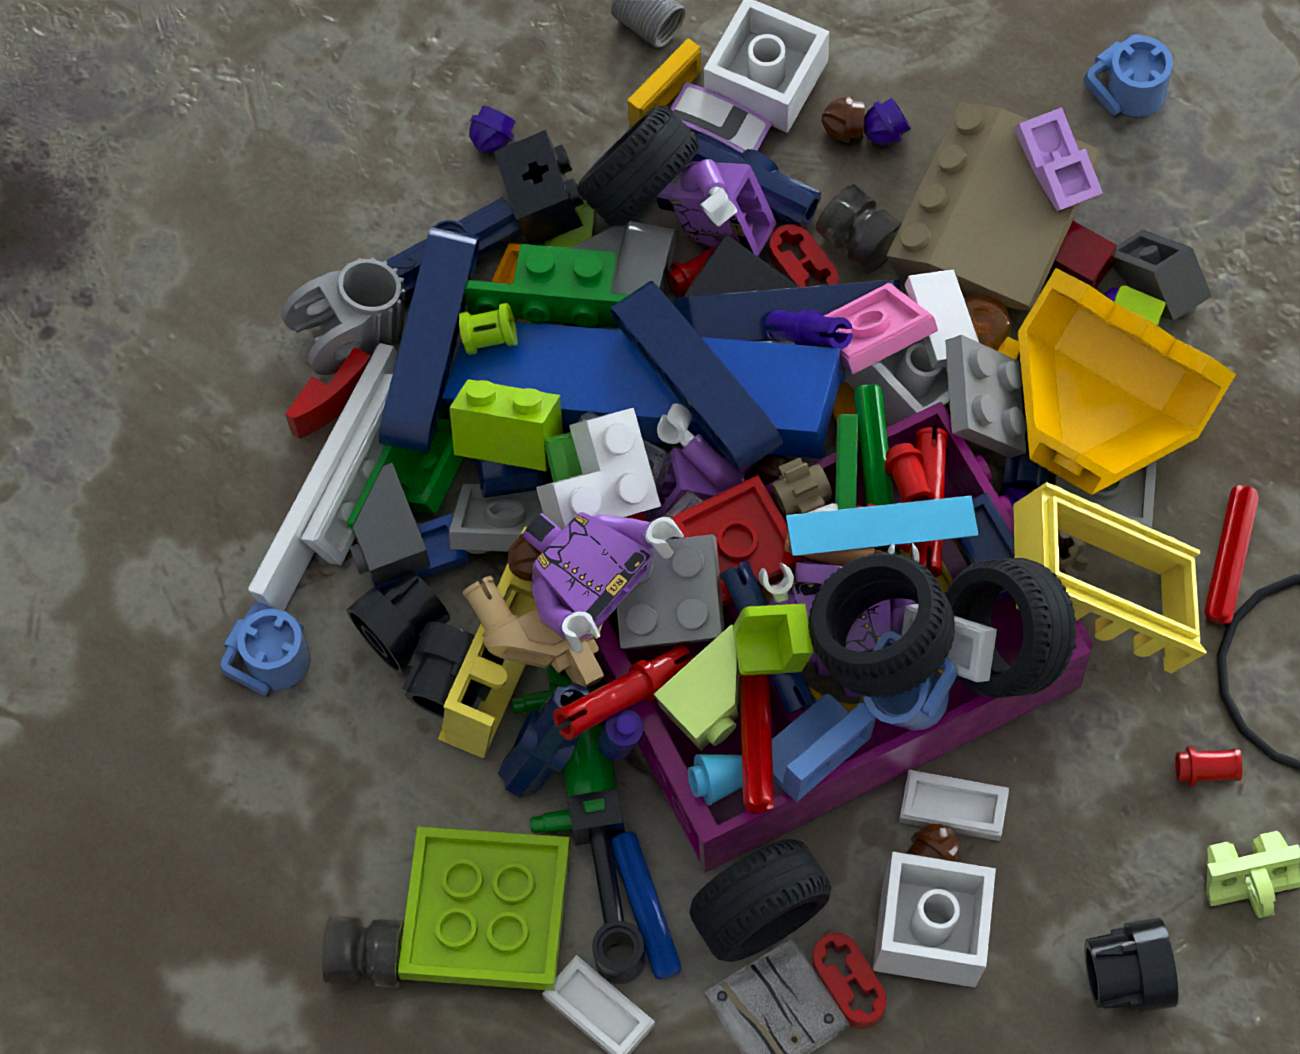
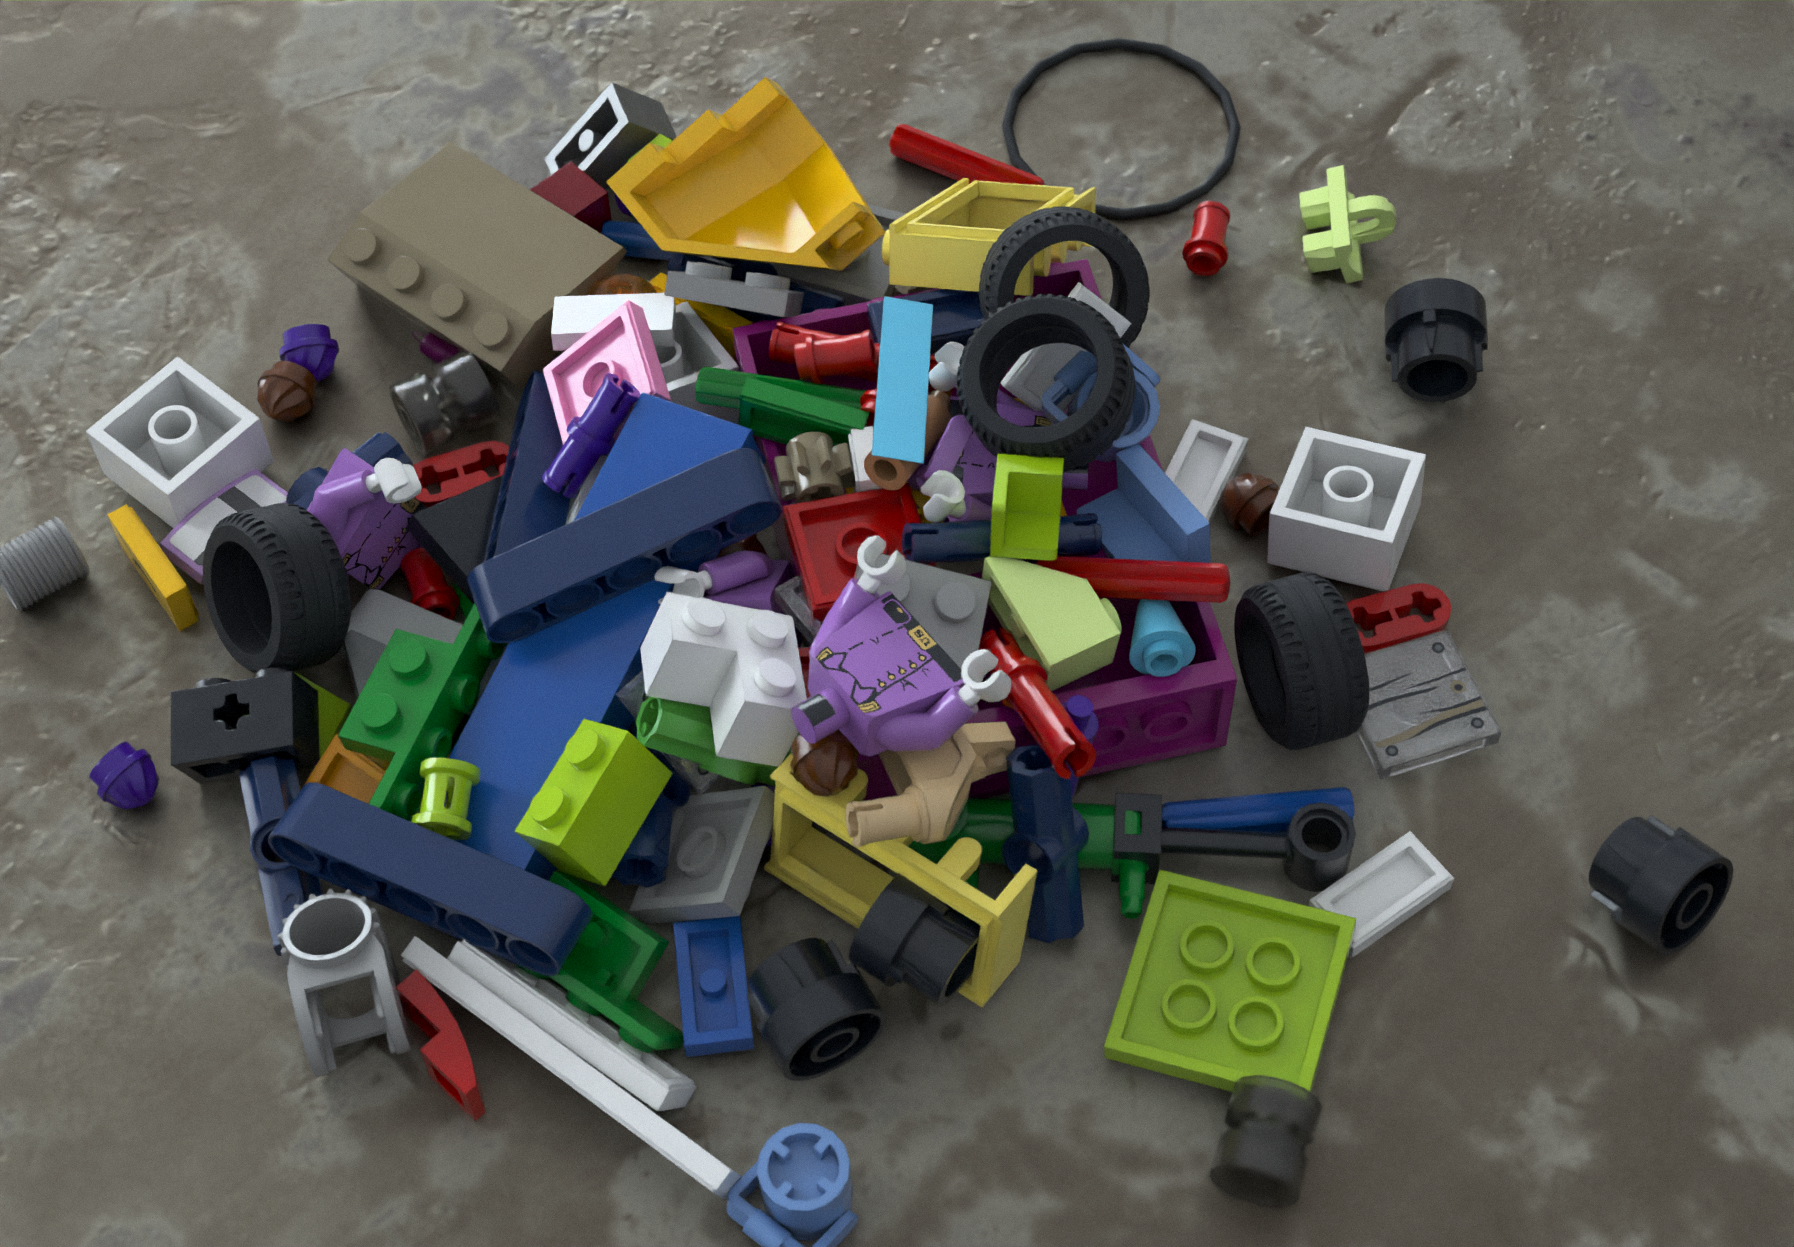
camera: 80 degrees left, 10 degrees down
dark grey slope [349,463,430,587] -> none
lavender slope [1014,107,1103,212] -> none
medium blue piece [1083,34,1173,118] -> none

